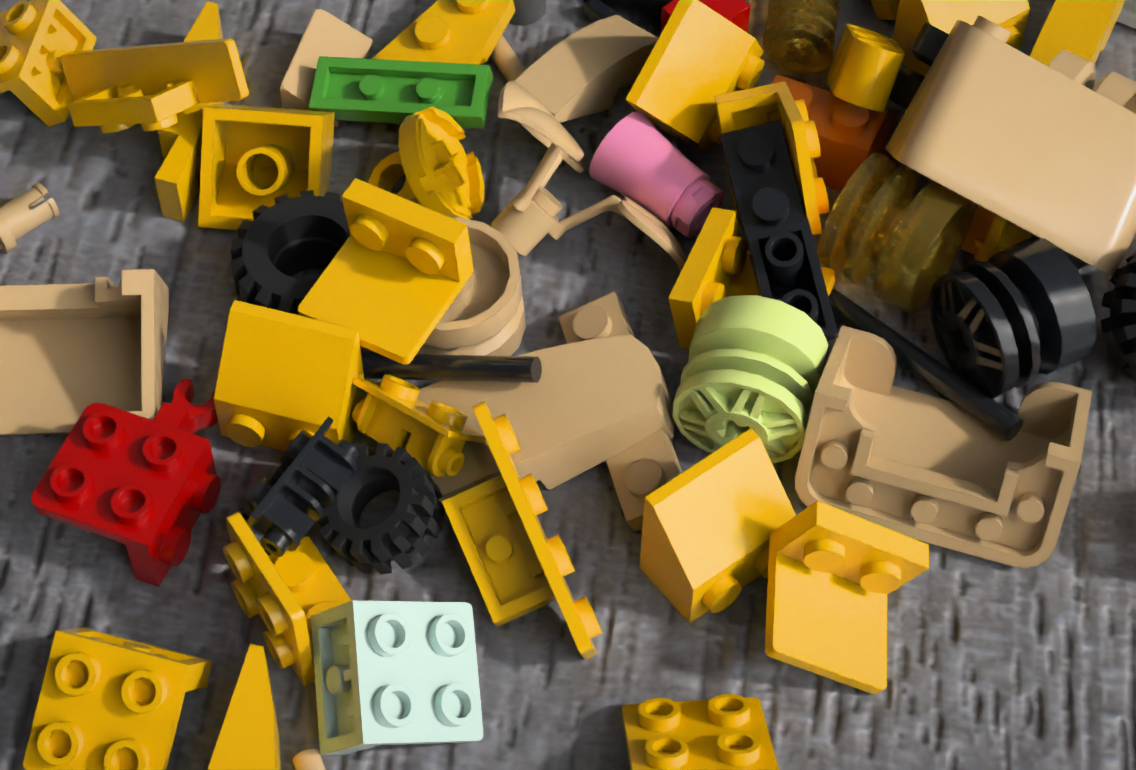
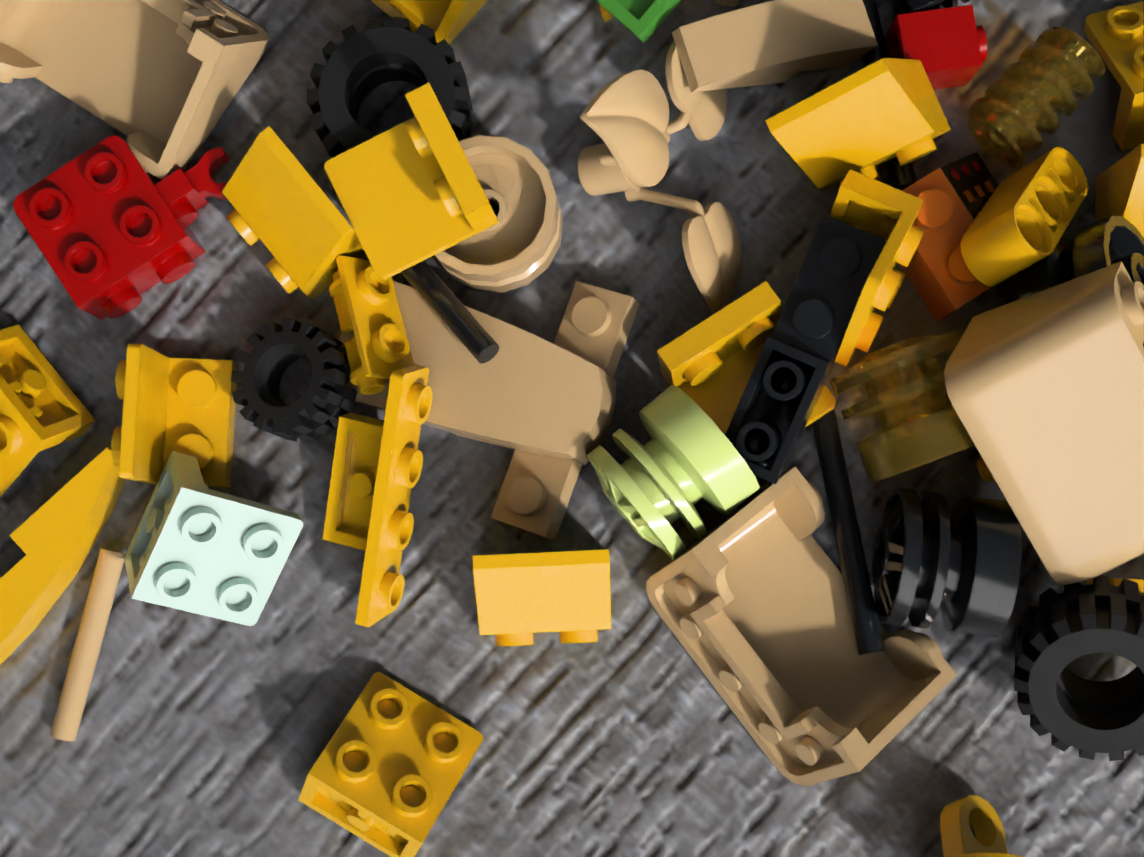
camera: 35 degrees right, 30 degrees up
black hinge [226,416,360,562] -> none
yellow tile [368,106,484,219] -> none
bright pink plant [589,111,725,239] -> none
yellow bracket [765,501,929,695] -> none

